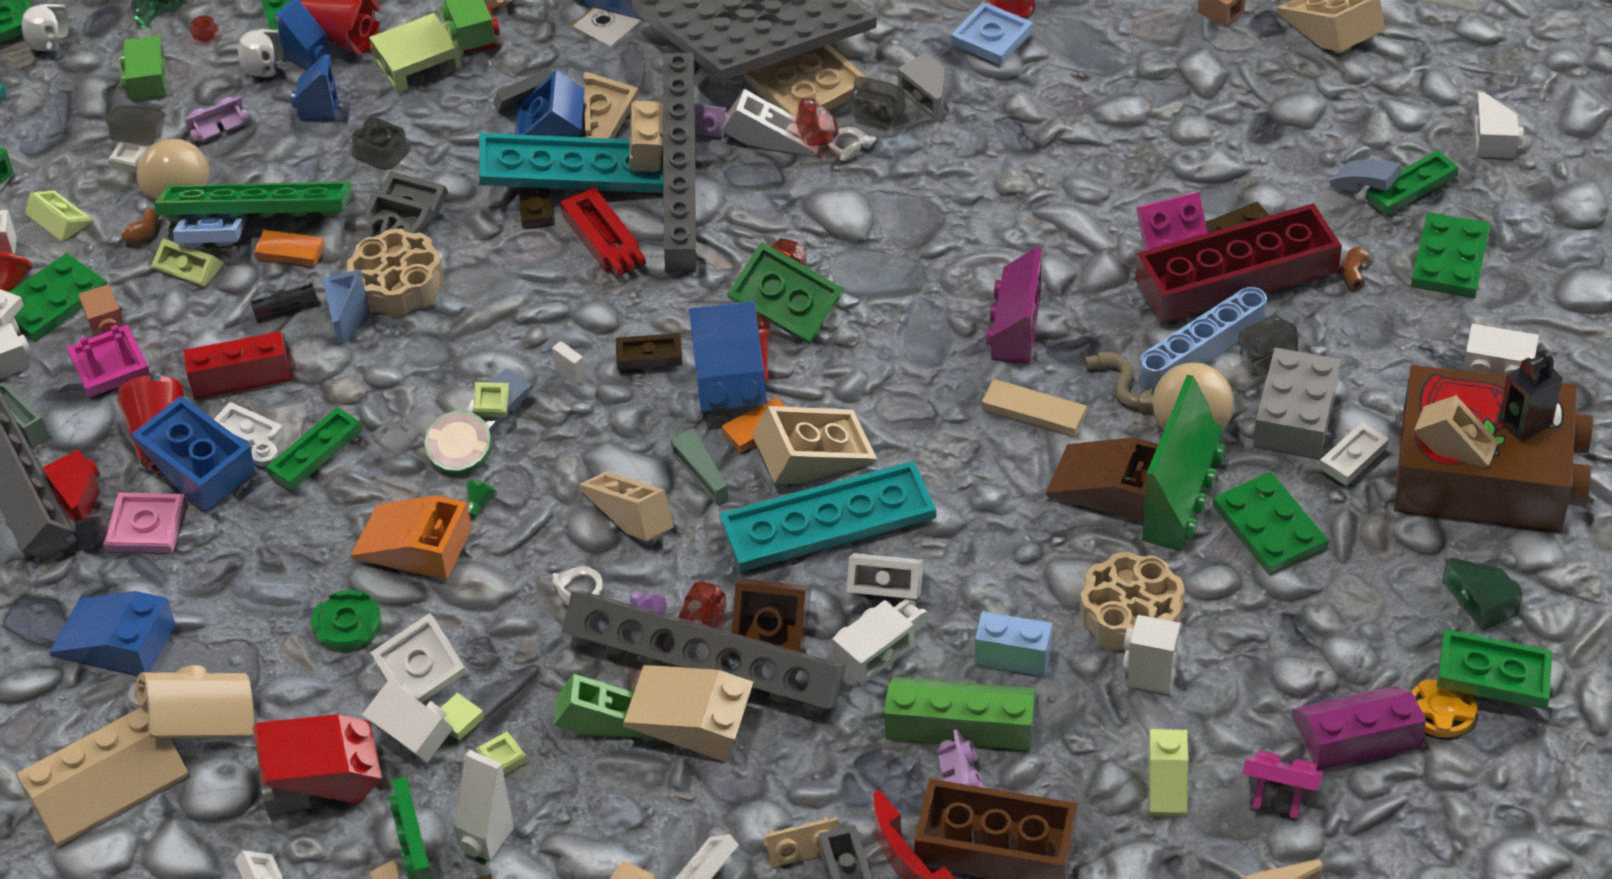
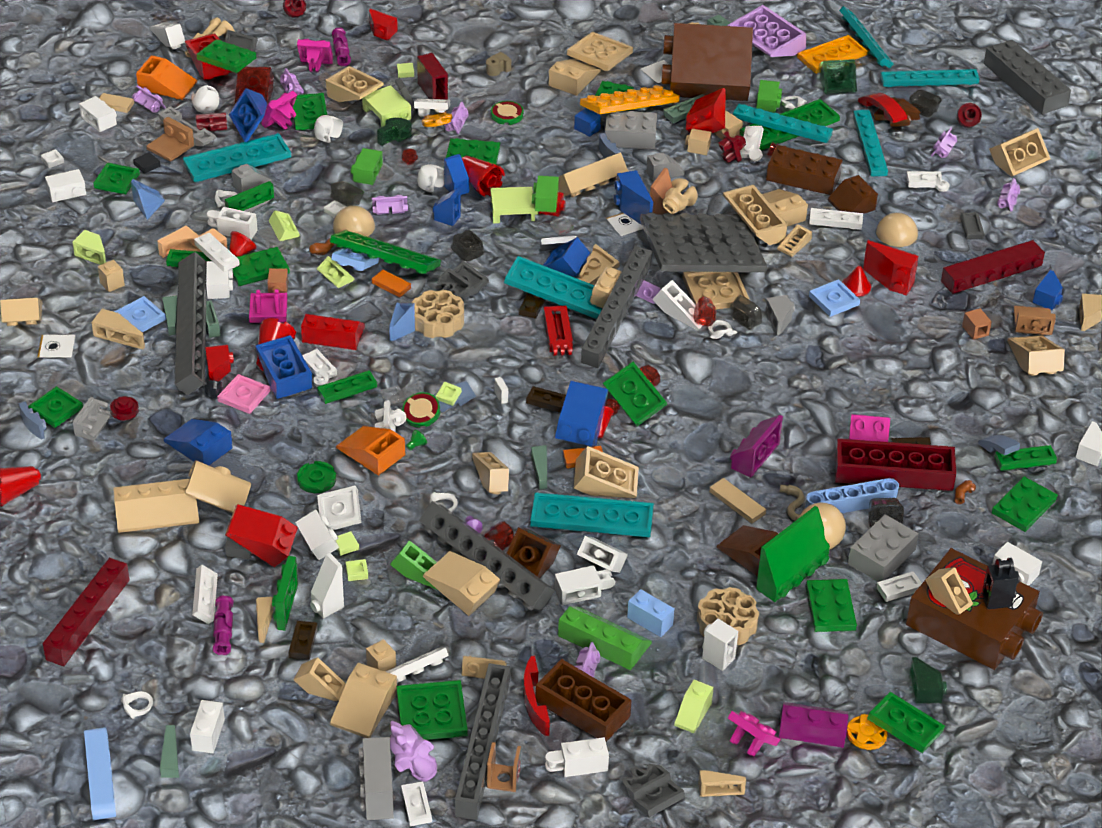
camera: 20 degrees right, 5 degrees down
black pin [250,283,318,321] -> none
none -> white hips [375,401,406,432]

